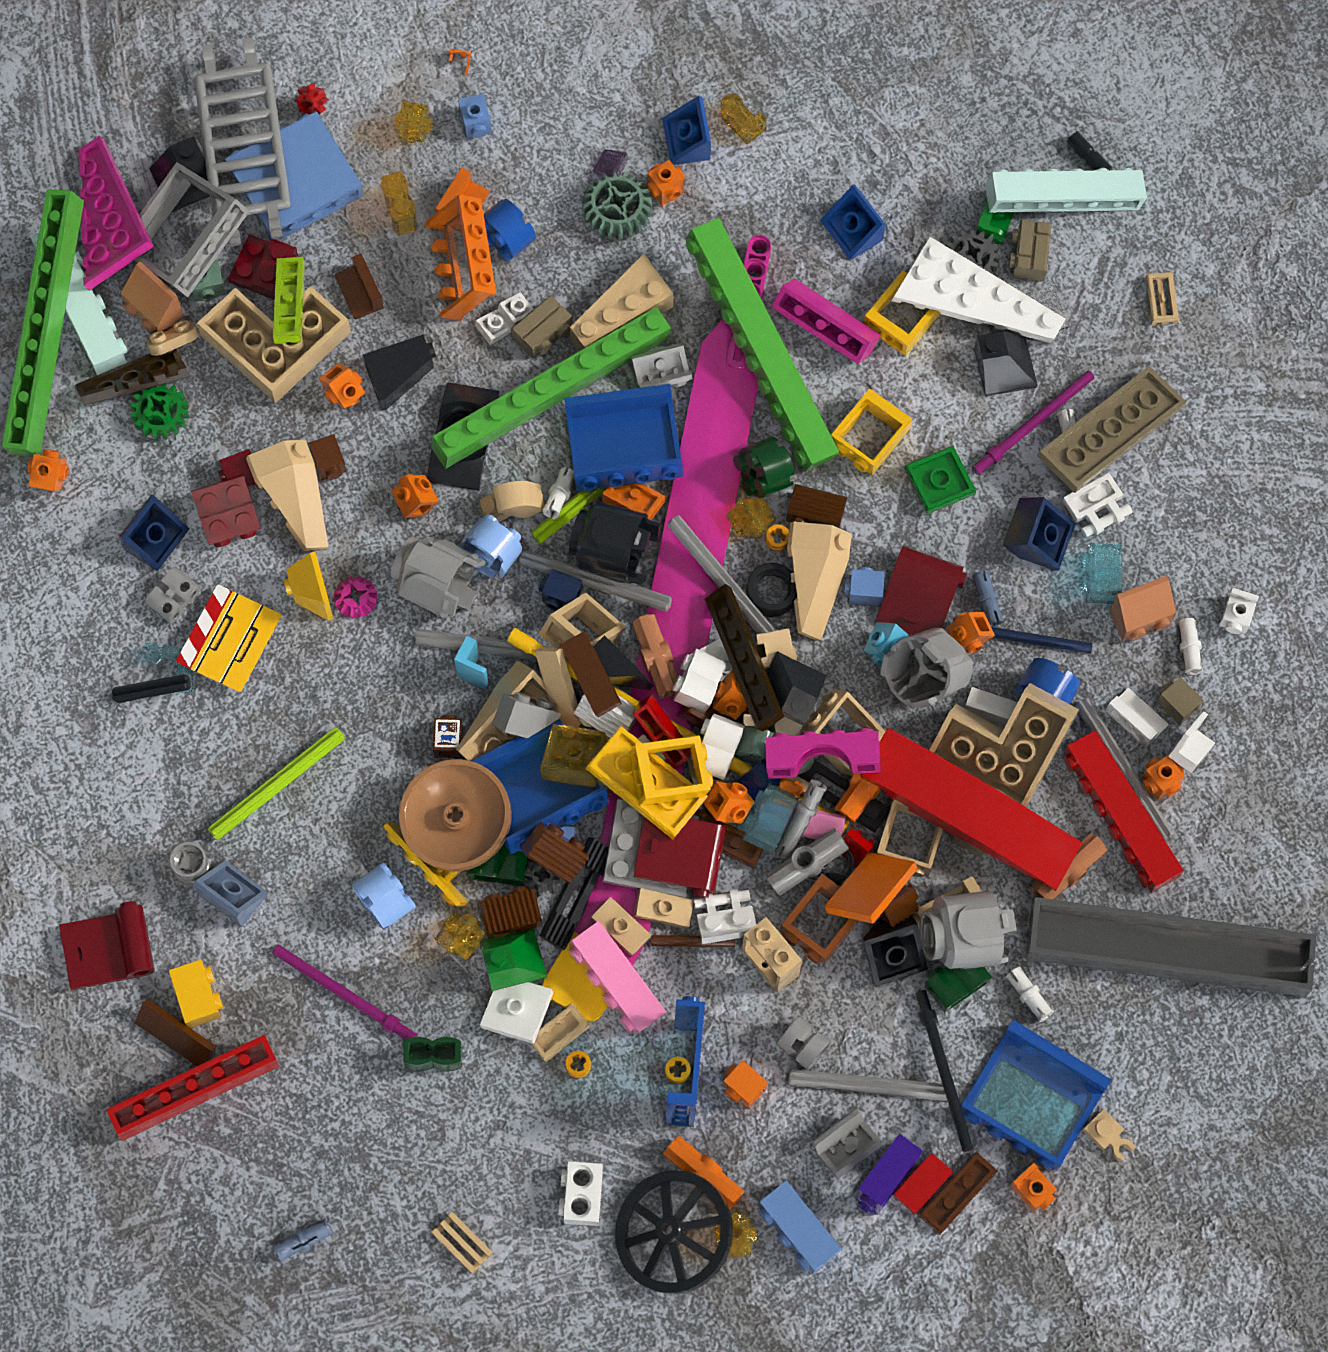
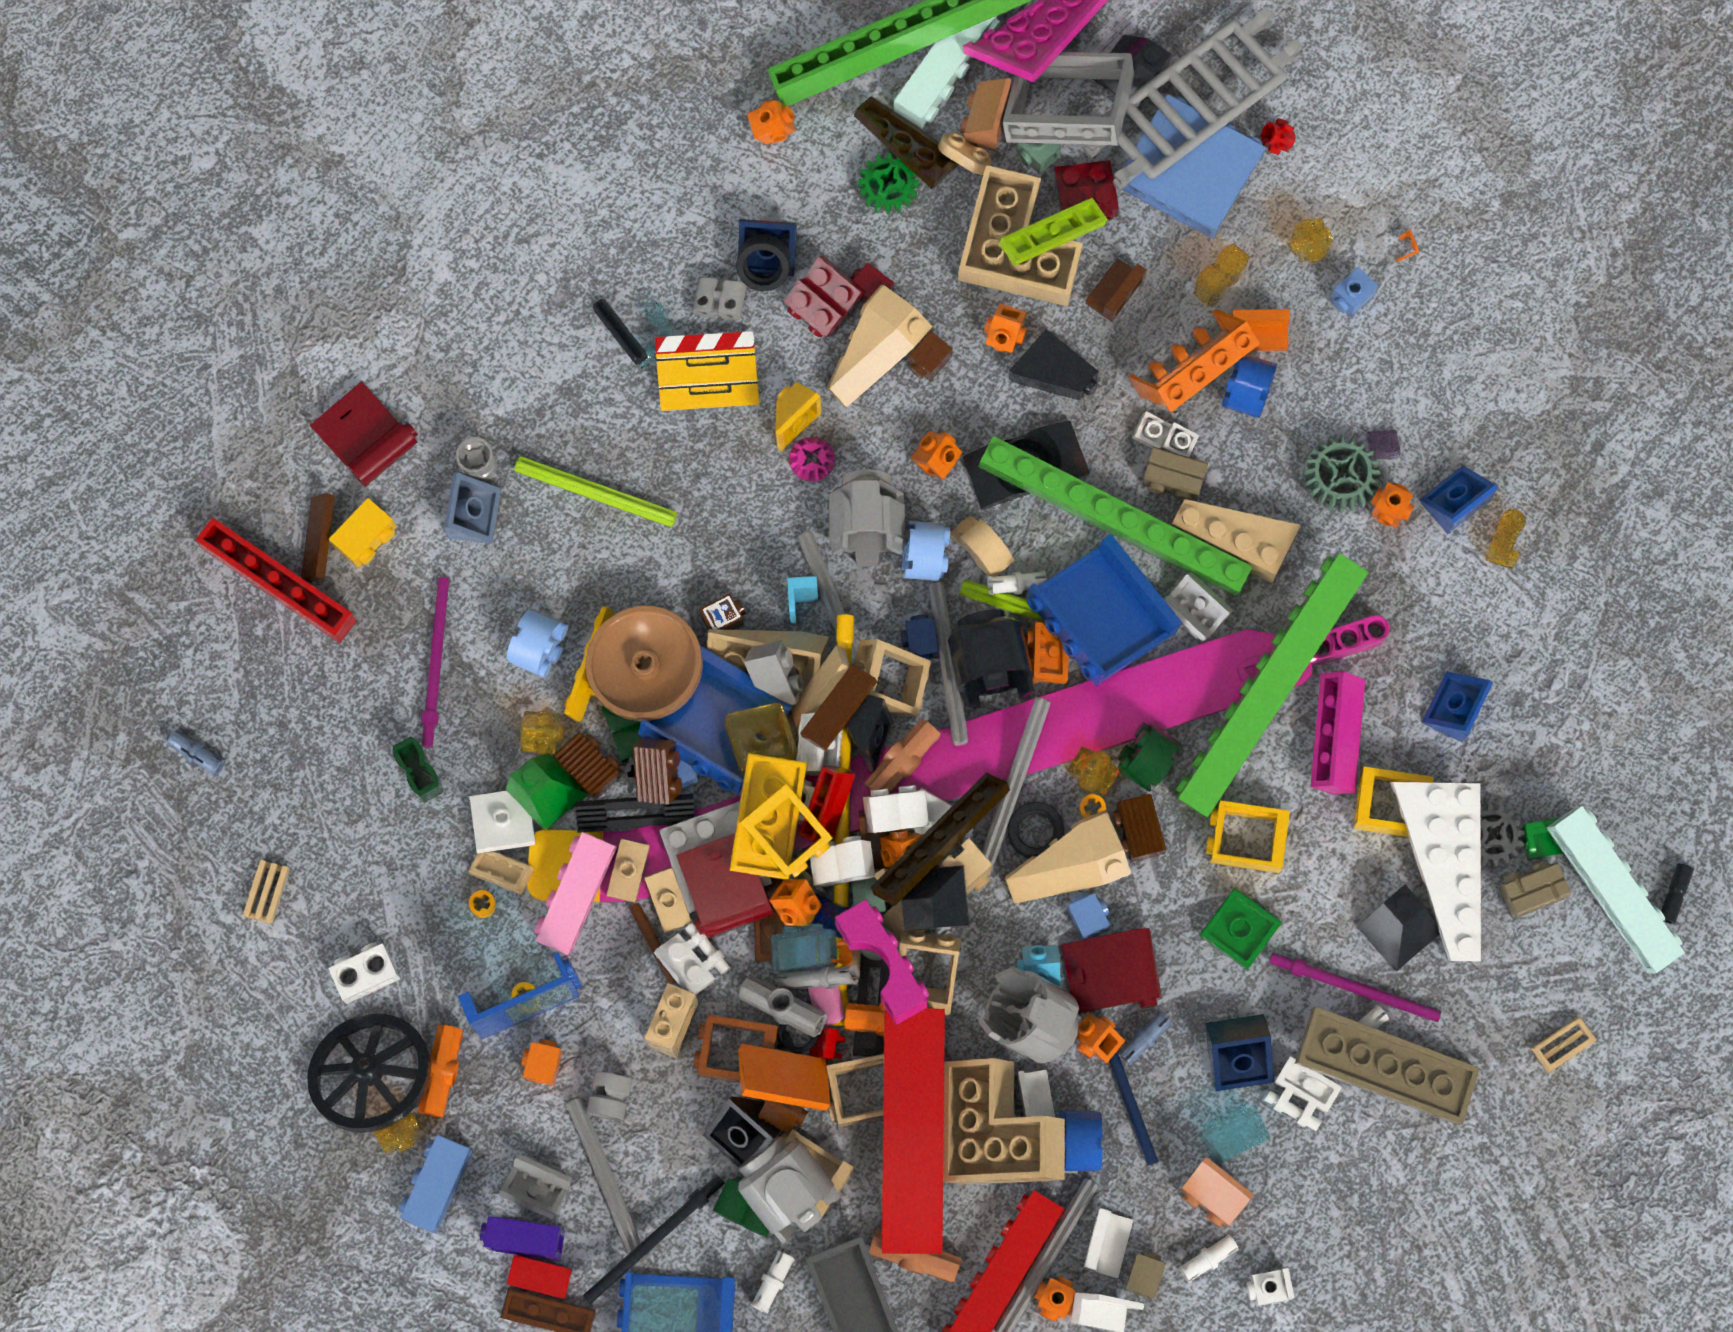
camera: 65 degrees right, 5 degrees up
none -> black tyre [736,234,791,292]

